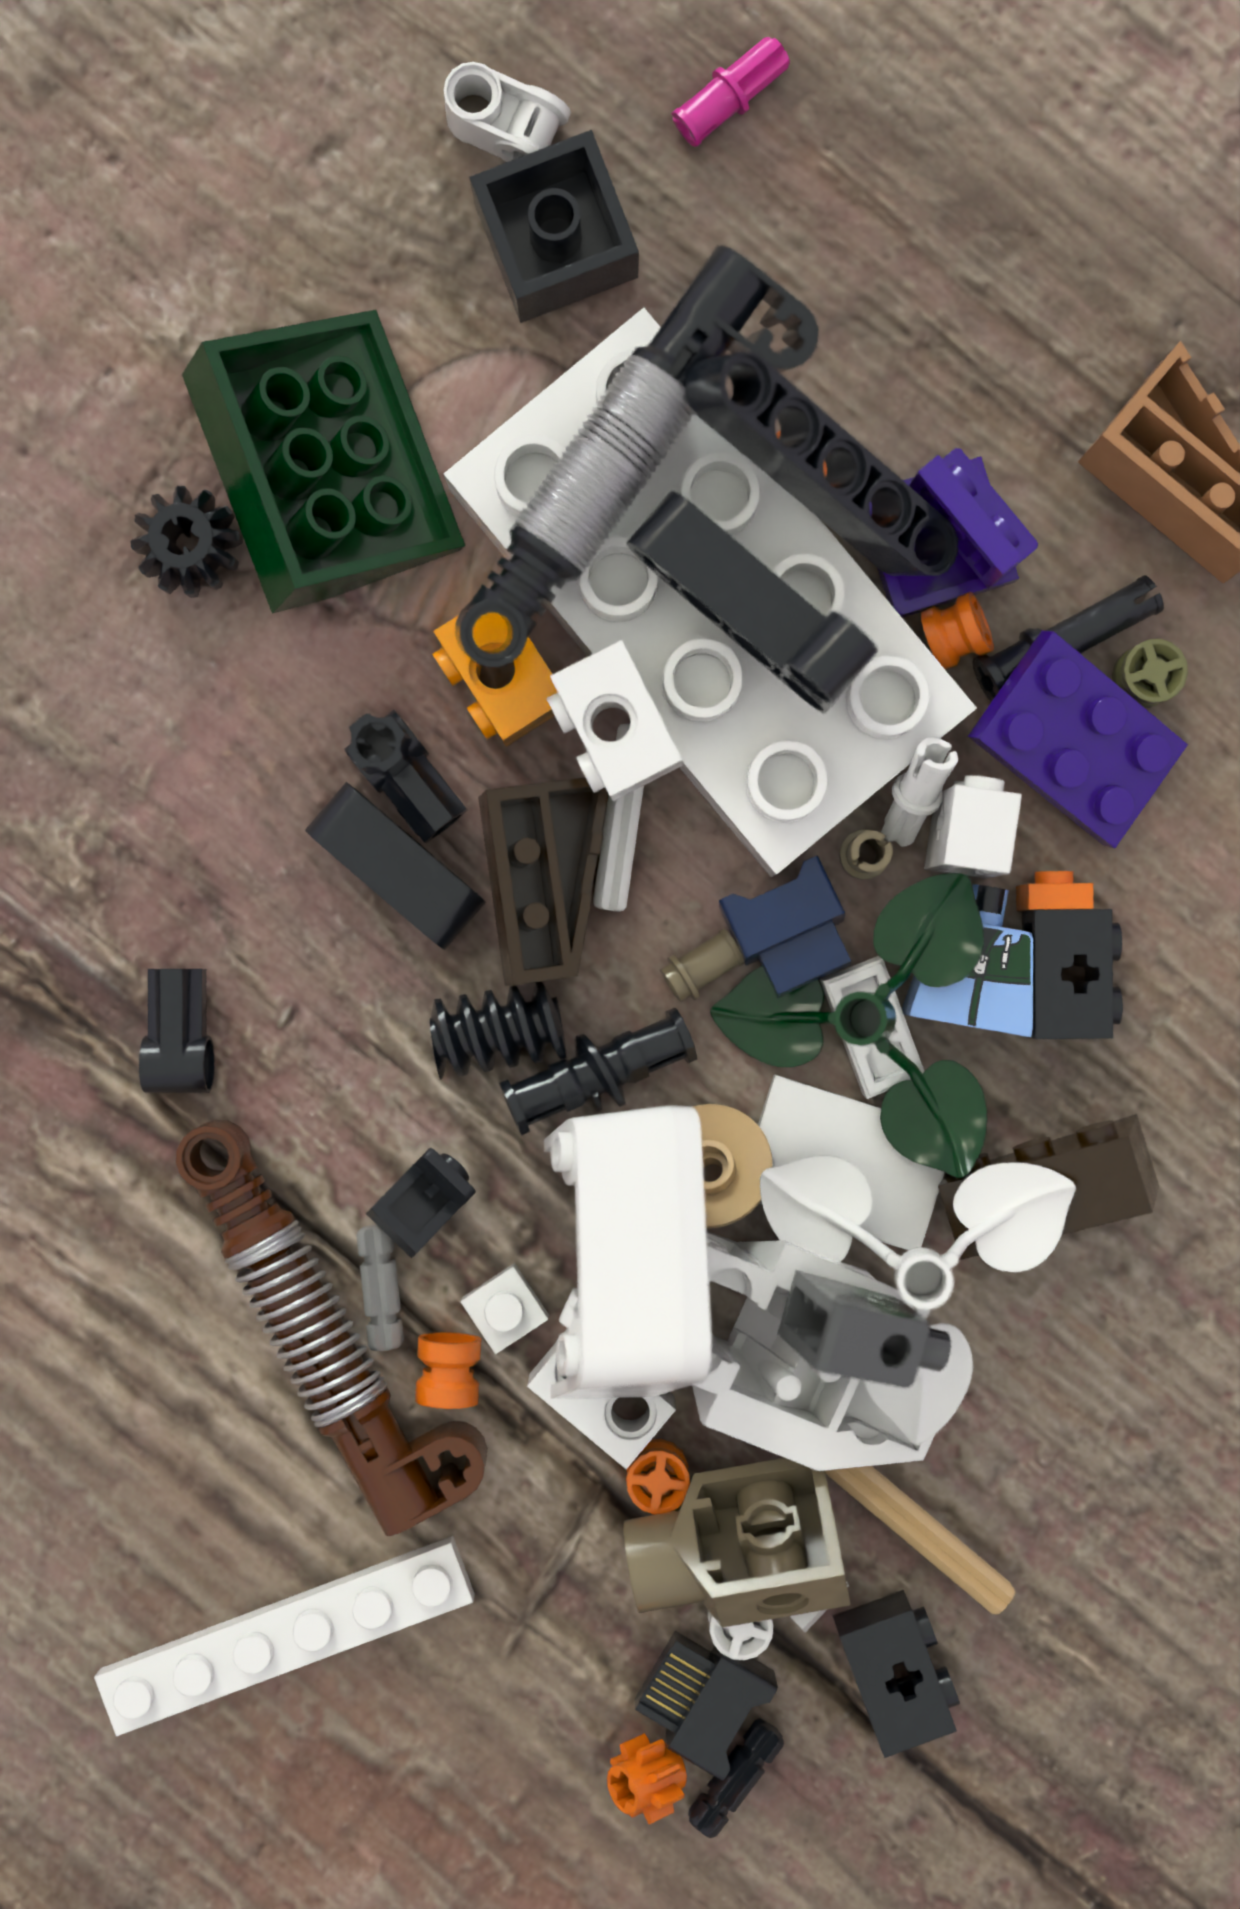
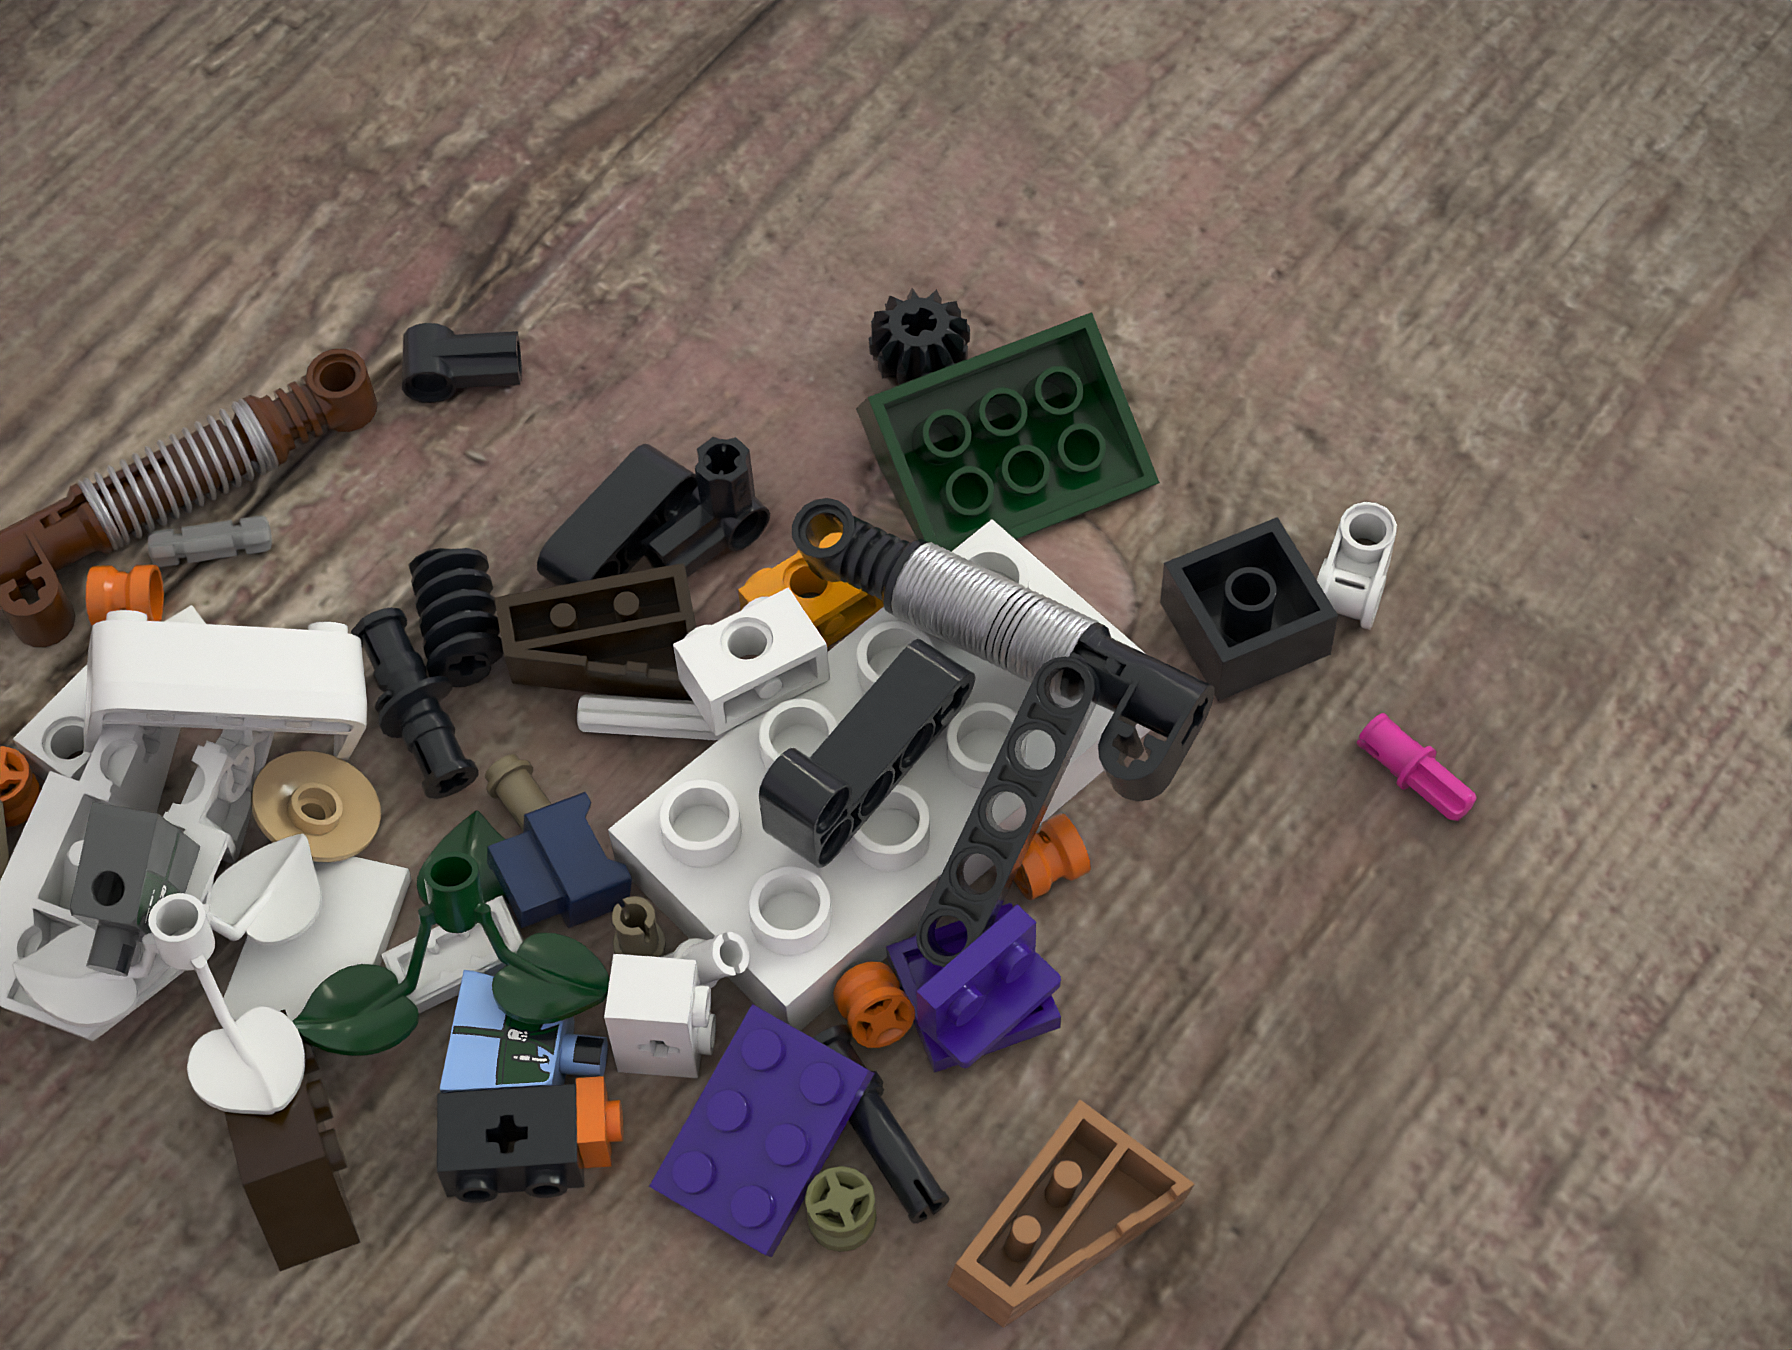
camera: 85 degrees right, 30 degrees down
black bracket [366,1148,476,1258] -> none

